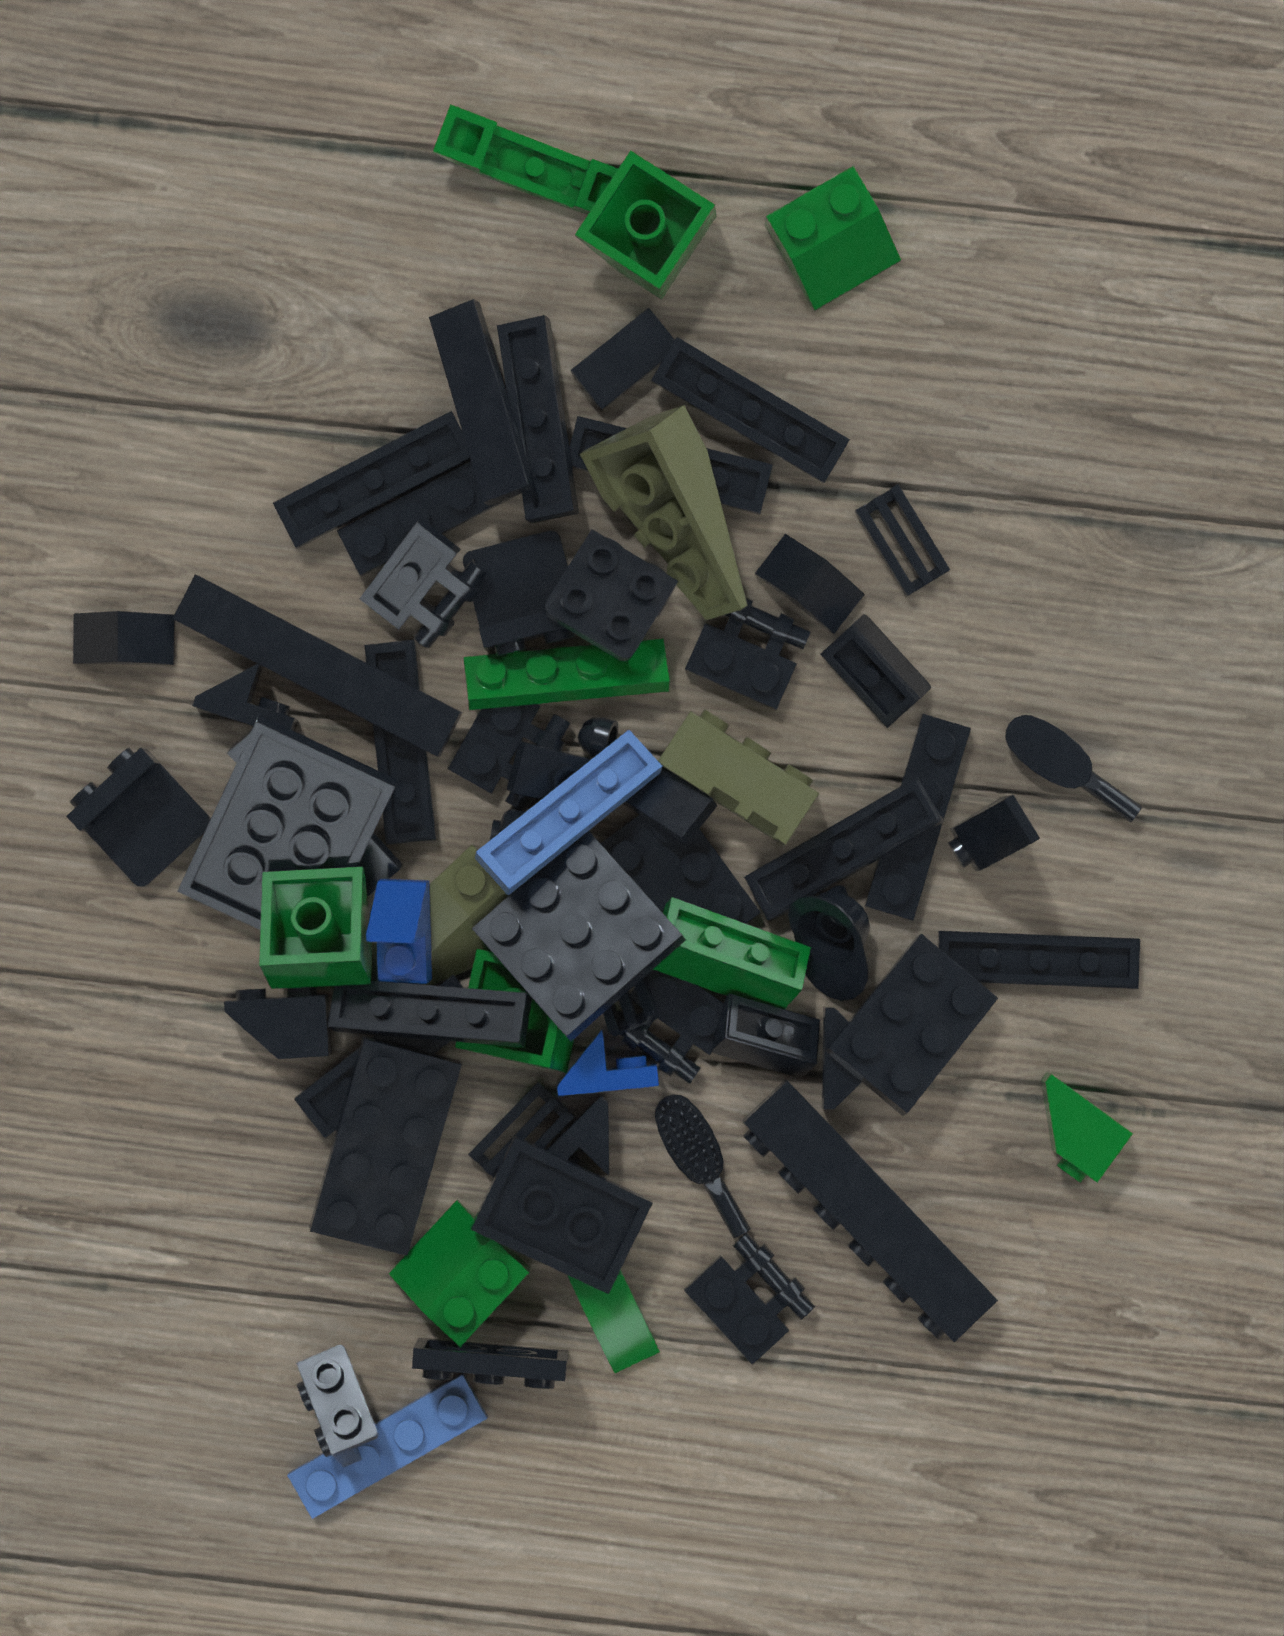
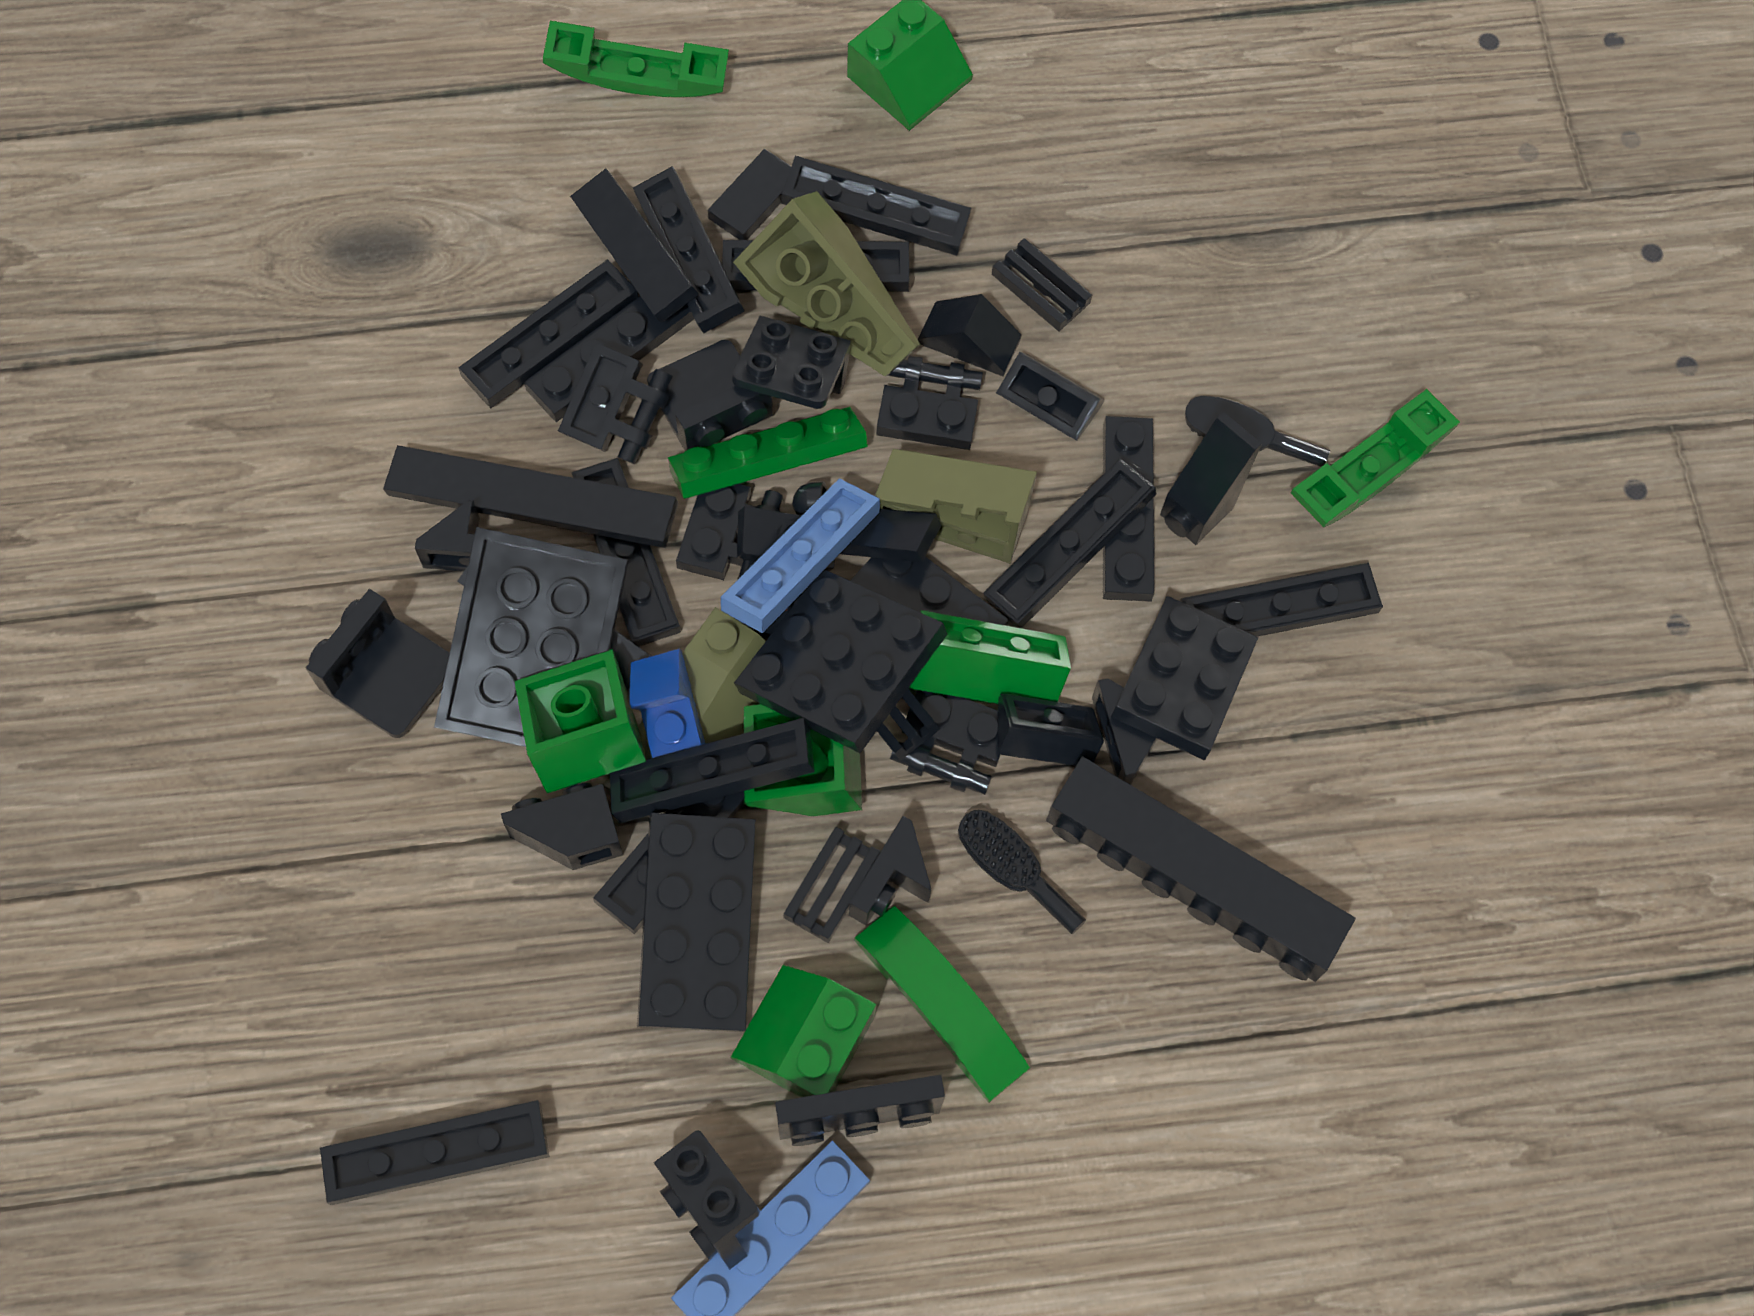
camera: 15 degrees left, 20 degrees down
black slope [73,611,175,665] -> none
black plate [471,1135,653,1294] -> none
blue slope [557,1029,659,1096] -> none
green slope [575,150,717,300] -> none
black plate [684,1232,815,1365] -> none
black piece [788,885,870,1001] -> none
green slope [1041,1072,1133,1183] -> none
none -> black plate [320,1100,550,1205]
none -> green slope [1291,389,1460,528]

